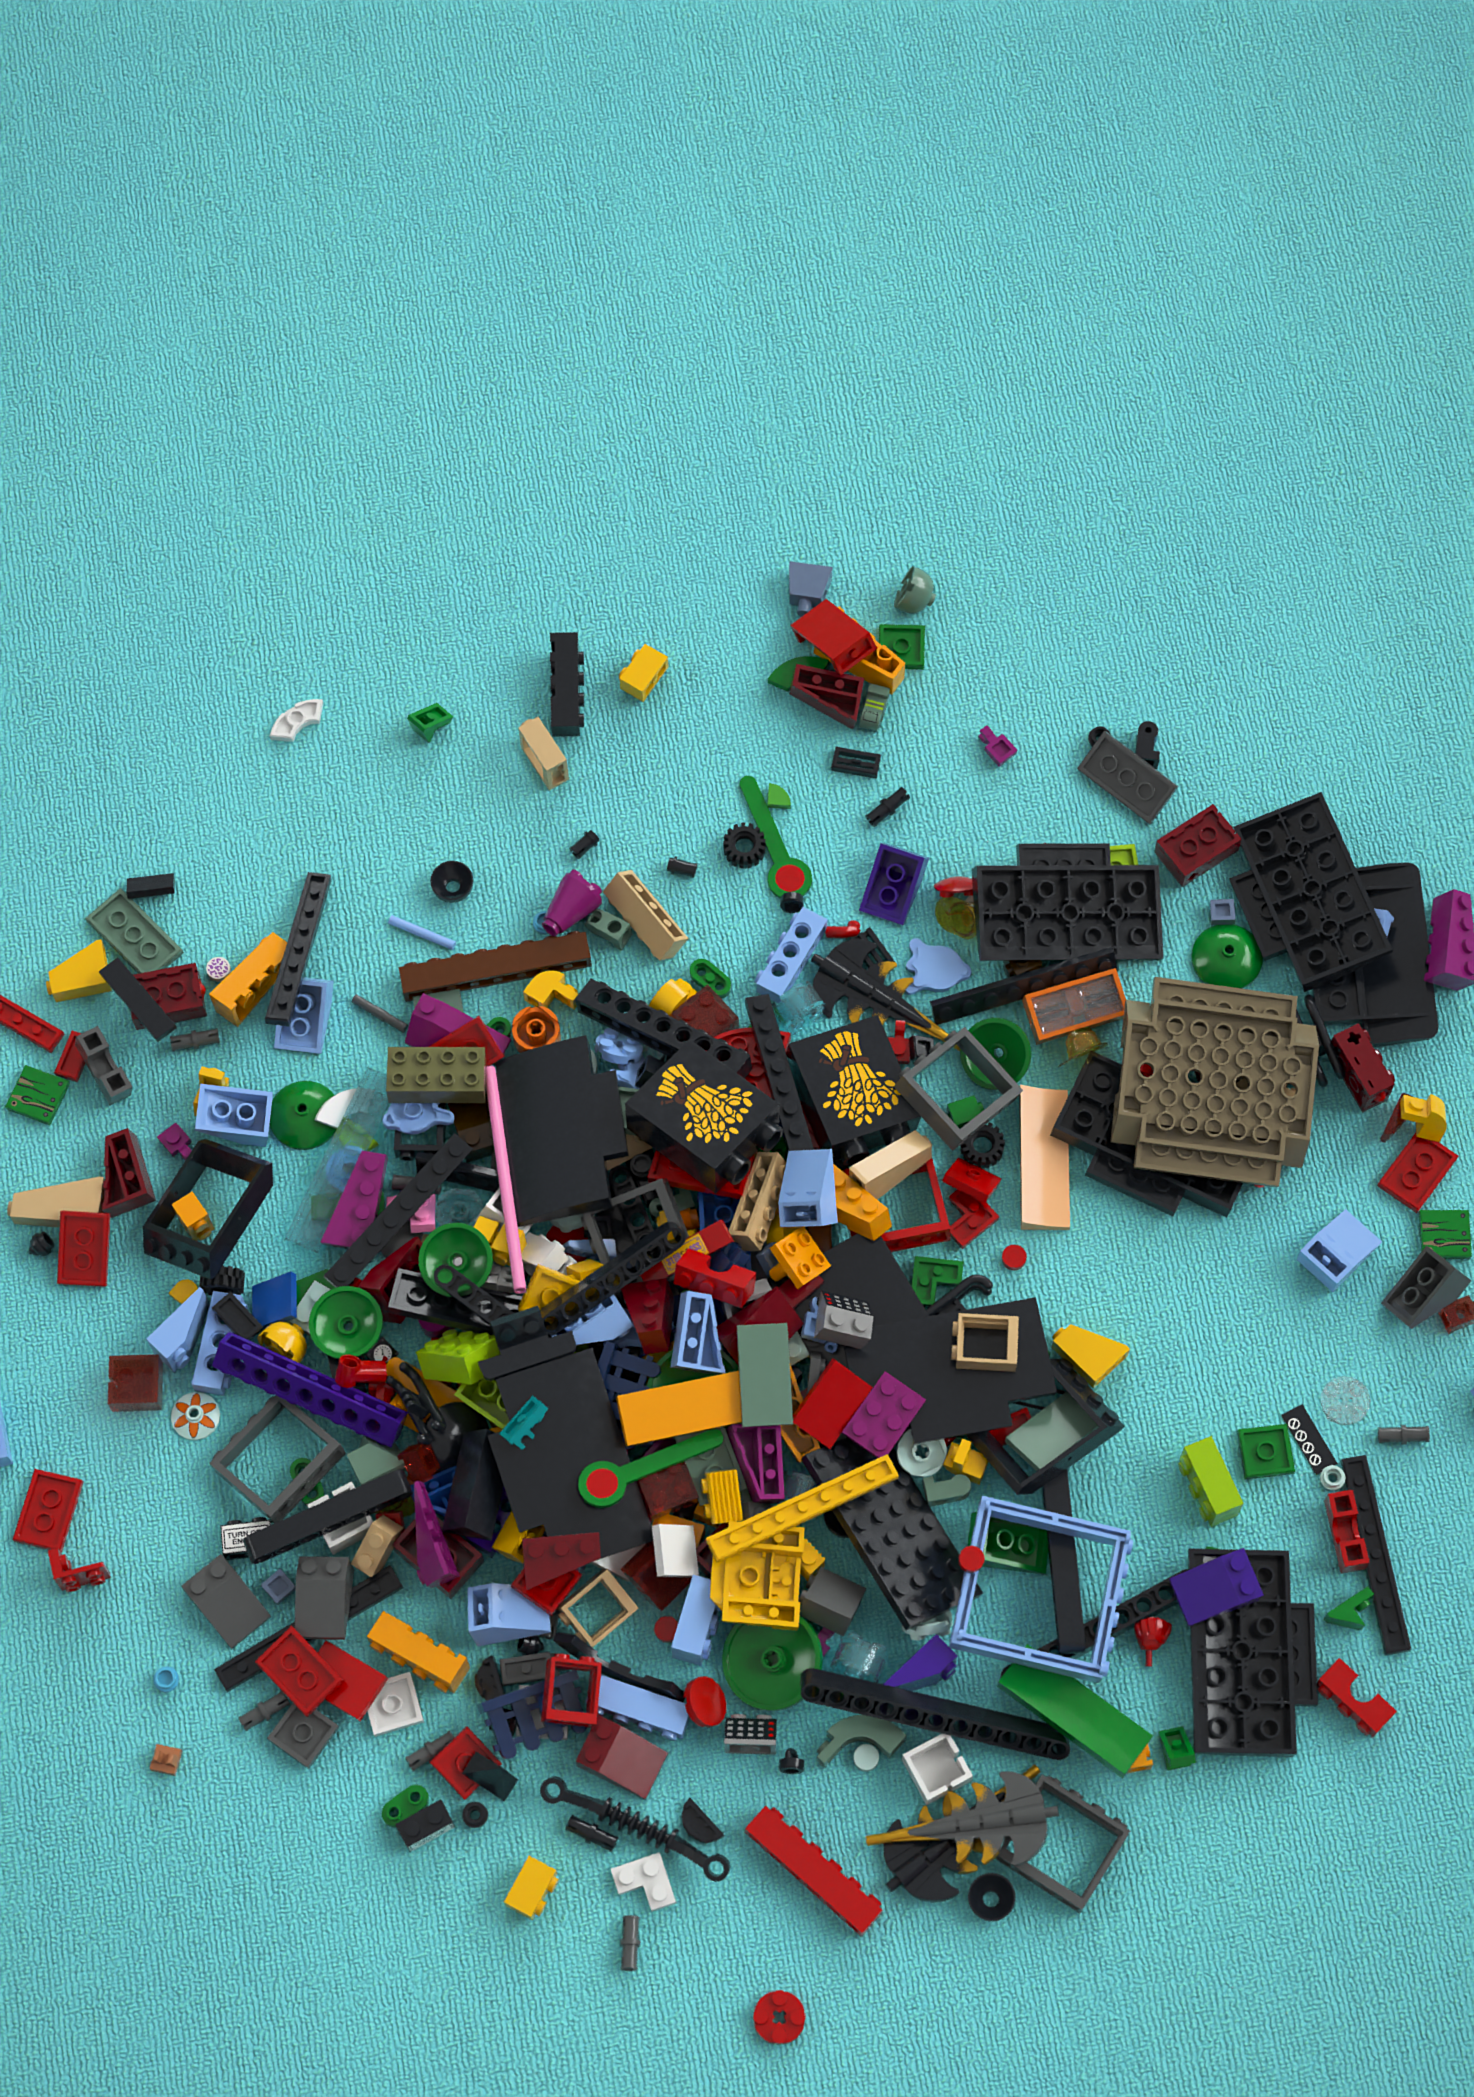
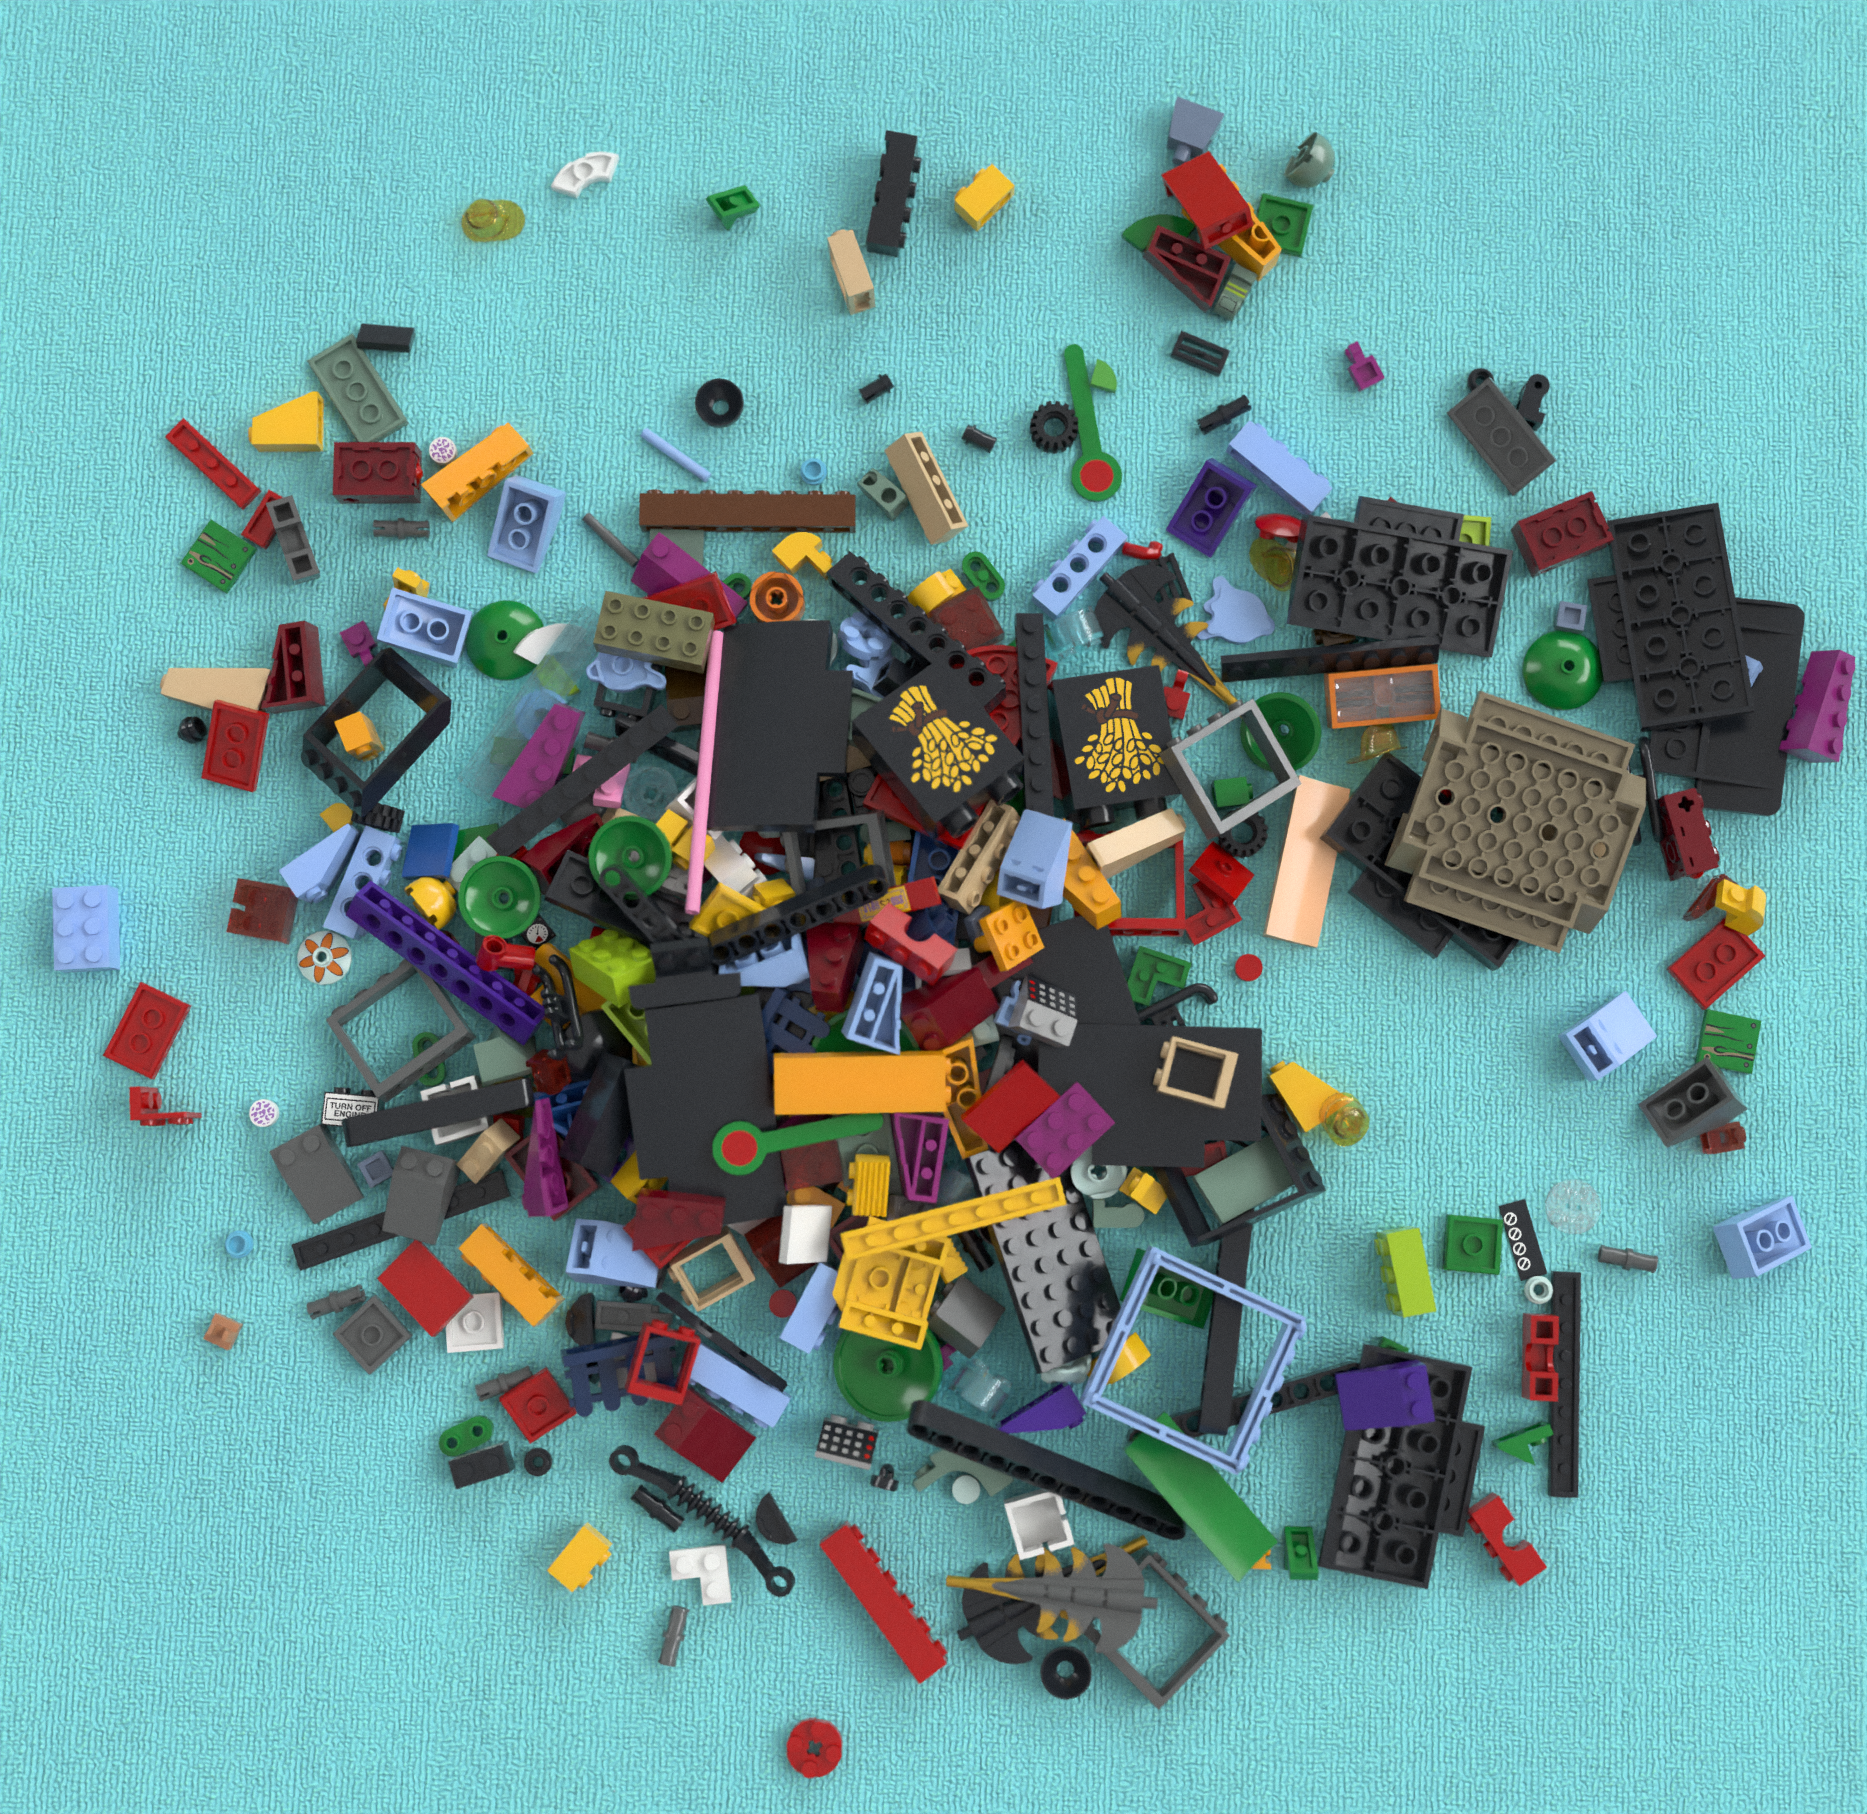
camera: 10 degrees right, 15 degrees up
black tile [99,957,177,1042] -> none
black tile [212,1292,263,1341] -> none
red tile [255,1626,344,1717] -> none
black tile [265,872,332,1026] -> none
black slope [462,1751,518,1801] -> none
teal plate [499,1395,549,1449] -> none
magenta cone [542,869,602,936] -> none
red tile [684,1676,726,1728] -> none
sand green tile [736,1323,793,1427] -> none
black tile [780,892,804,913] -> none
black tile [909,1035,934,1061] -> none
red tile [958,1546,985,1573] -> none
red piece [1134,1617,1172,1667] -> none
none -> white tile [249,1099,279,1127]
none -> clear yellow piece [461,199,525,242]
none -> black pin [956,1229,995,1273]
none -> yellow brick [1087,1332,1151,1385]
none -> light blue brick [1226,420,1332,515]
none -> clear yellow piece [1319,1092,1369,1147]

